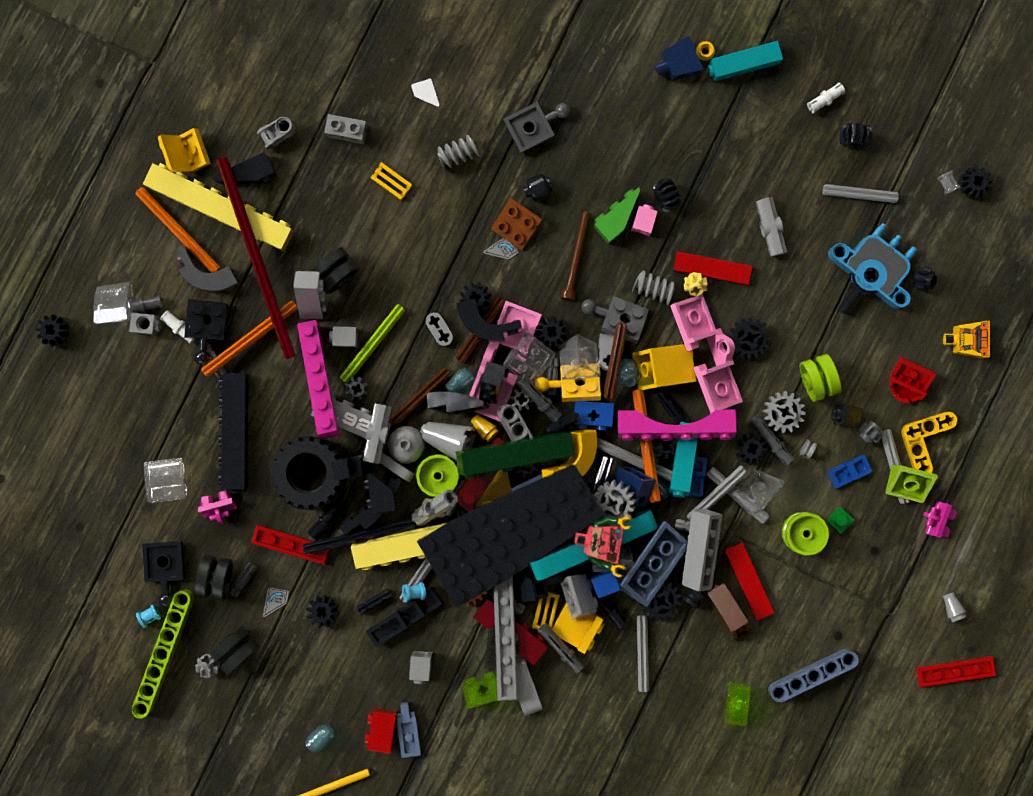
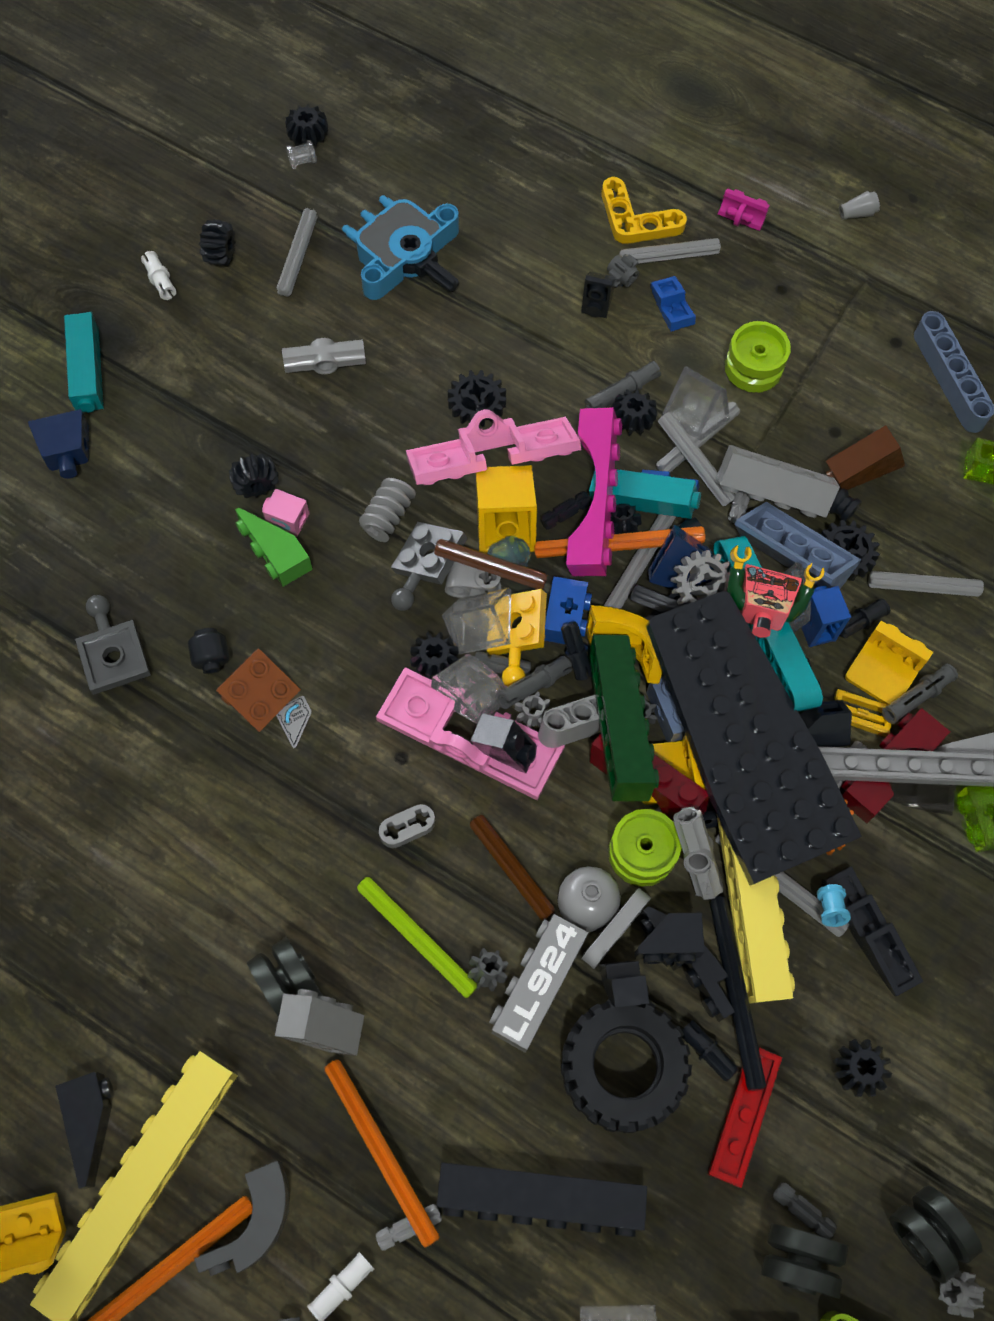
camera: 85 degrees left, 20 degrees down
black plate [184,299,227,365] -> none
dark pink hips [198,490,238,524] -> none
dark red axle [217,156,295,359] -> none
light grey piece [257,117,295,150] -> none
light grey sticker [263,588,289,617] -> none
dark pink arch [297,320,340,439] -> none
light grey brick [324,114,368,144] -> none
light grey brick [329,326,358,348] -> none
black axle [357,589,393,615] -> none
light grey piece [363,403,392,464] -> none
yellow tile [370,162,413,201] -> none
light grey brick [409,651,433,684] -> none
white sticker [411,79,439,107] -> none
light grey cone [420,422,476,462] -> none
black slope [426,392,490,415] -> none
light grey piece [437,135,479,171] -> none
clear light blue cone [446,367,474,392] -> none
reddish brown axle [456,297,505,363] -> none
black arch [456,299,522,342] -> none
black gear [459,282,491,314] -> none
yellow cone [471,414,499,442] -> none
reddish brown piece [560,211,590,301] -> none
light grey slope [561,574,598,620] -> none
red tile [673,251,752,285] -> none
light yellow gear [684,272,708,296] -> none
yellow plate [696,41,715,61] -> none
red tile [724,542,774,621] -> none
light grey gear [762,391,806,433] -> none
lime wheel [799,354,841,402] -> none
light grey bush [800,439,817,459] -> none
green plate [826,507,854,534] -> none
lime slope [886,465,938,503] -> none
red slope [889,356,936,403] -> none
black gear [913,267,937,292] -> none
red tile [916,656,996,688] -> none
torso [943,321,990,359] -> none

